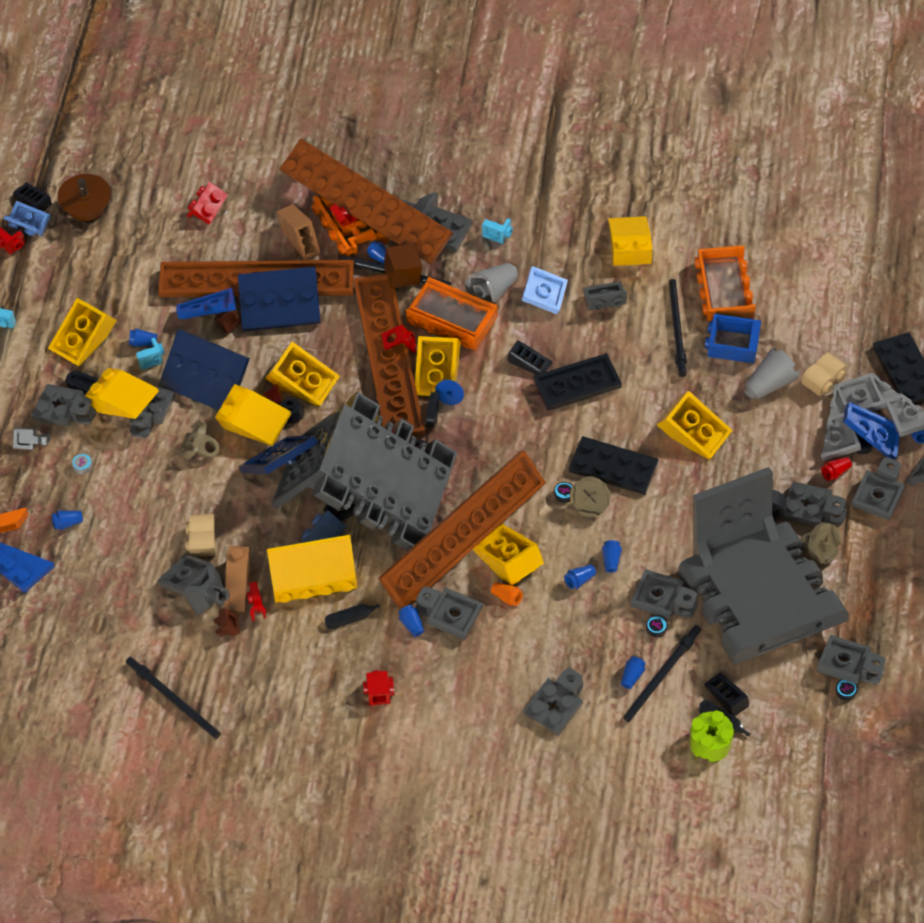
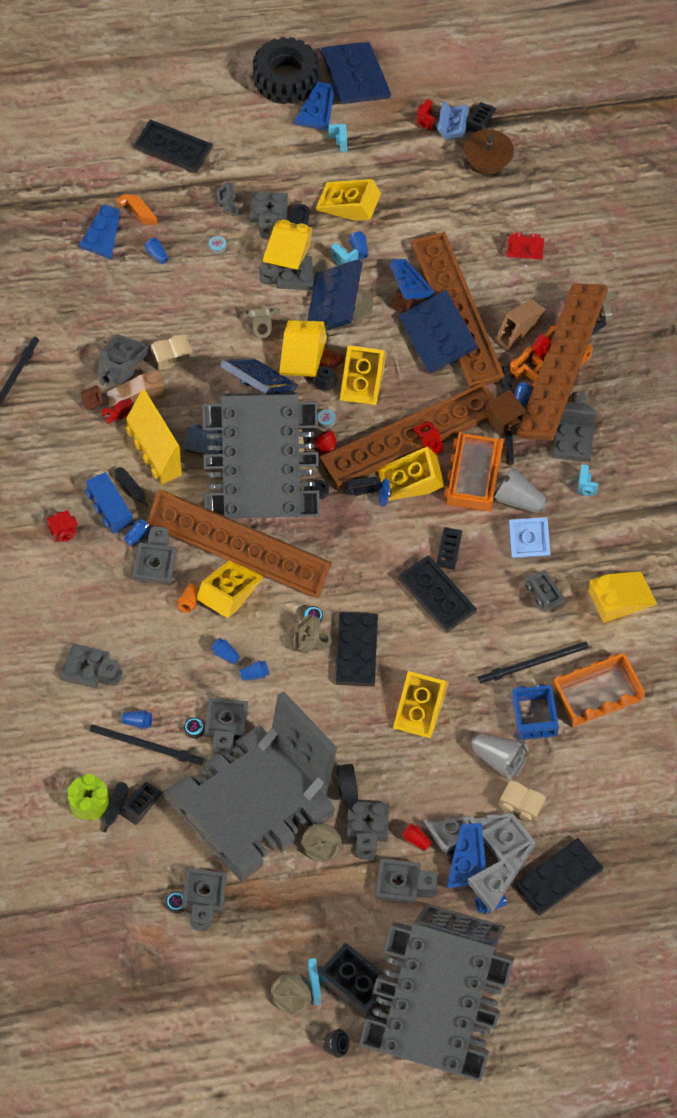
camera: 70 degrees right, 5 degrees up
none -> blue brick [85,472,133,534]

